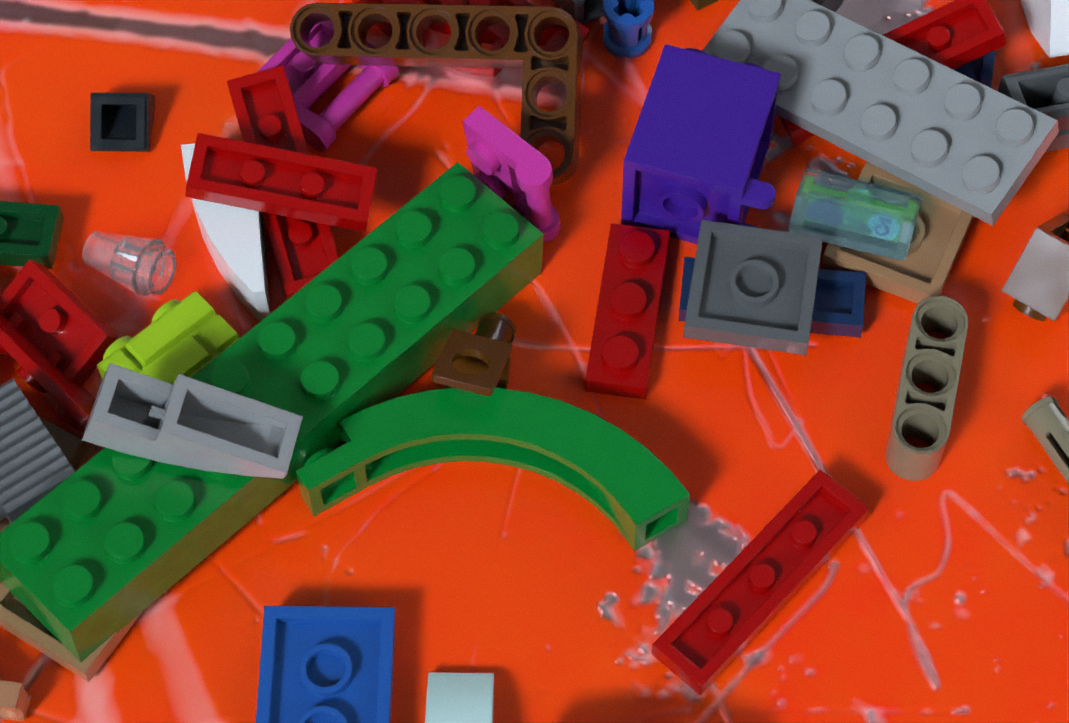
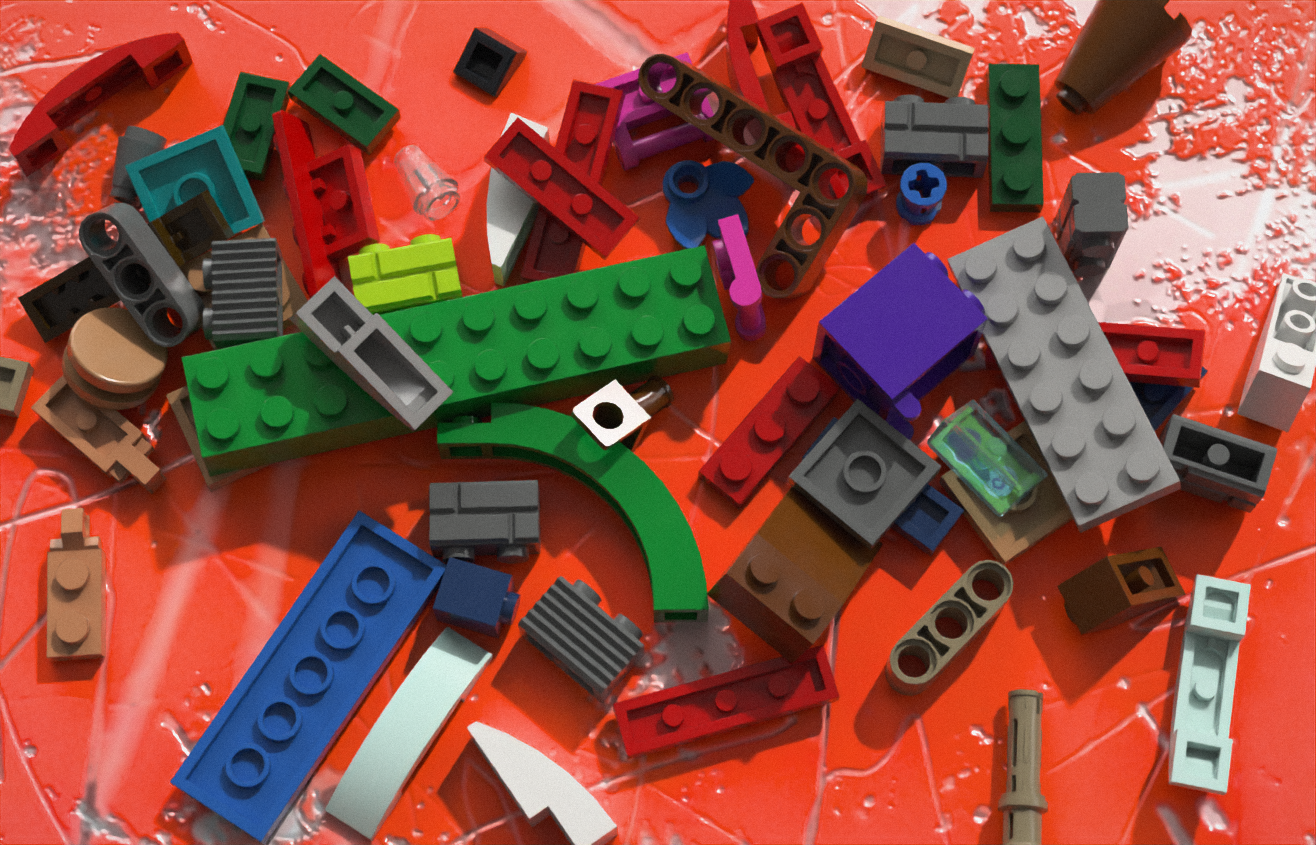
camera: 30 degrees right, 10 degrees up
none -> dark grey brick [429,480,541,564]
none -> dark blue brick [433,557,521,639]
none -> dark grey brick [518,576,645,703]
none -> blue plate [663,160,754,249]
none -> reddish brown slope [707,486,883,663]

